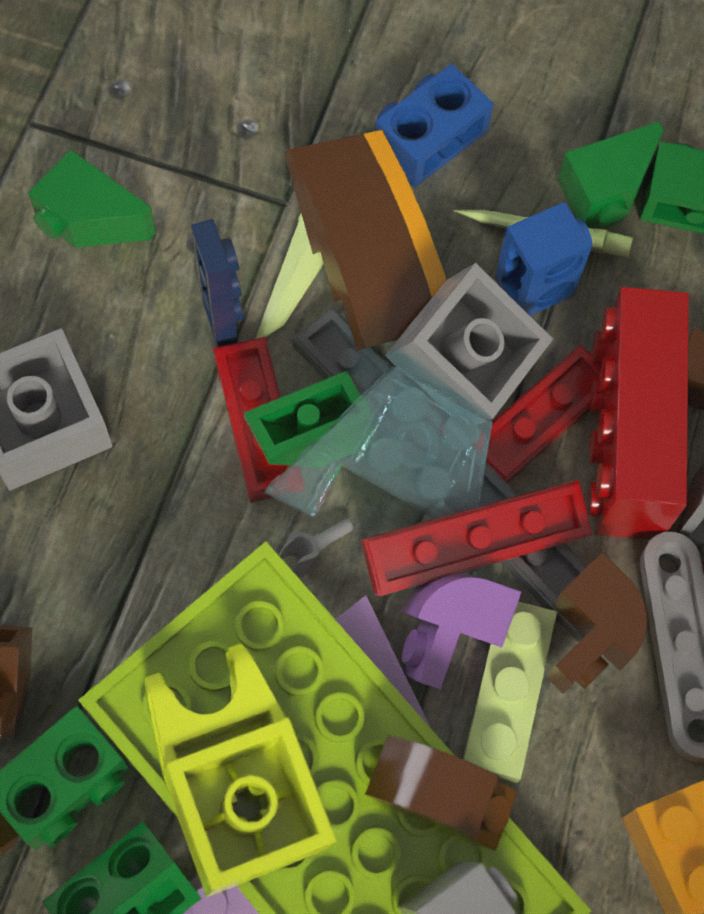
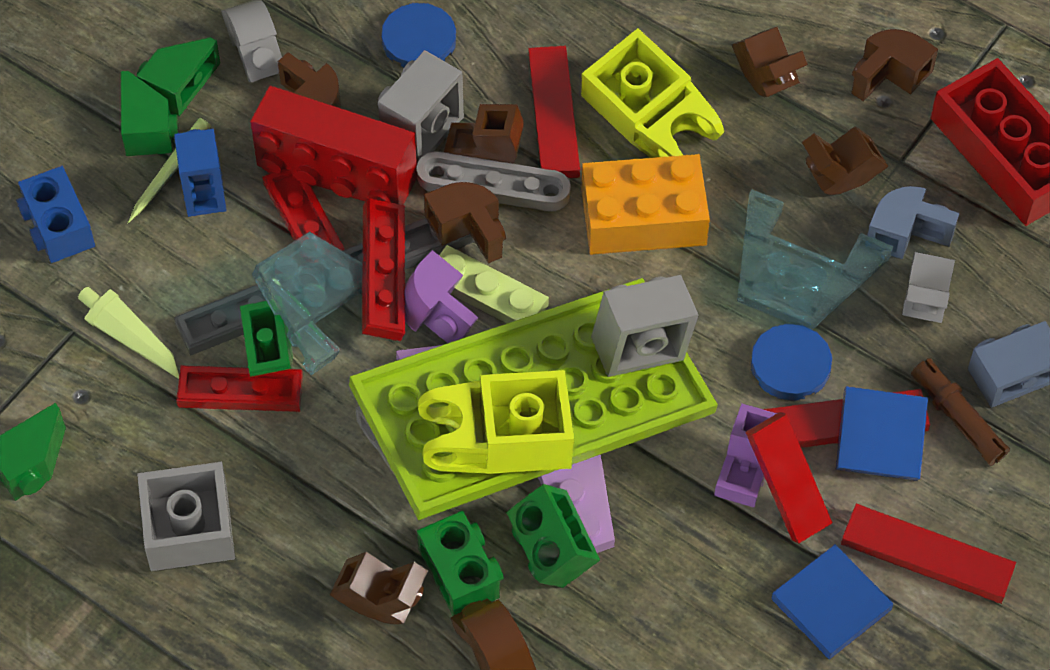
camera: 70 degrees left, 10 degrees down
dark blue plate [191,219,244,347] -> none
light grey hand [279,518,353,578] -> none
reddish brown slope [285,130,446,351] -> none
reddish brown brick [365,735,517,851] -> none
light grey brick [385,263,553,429] -> none

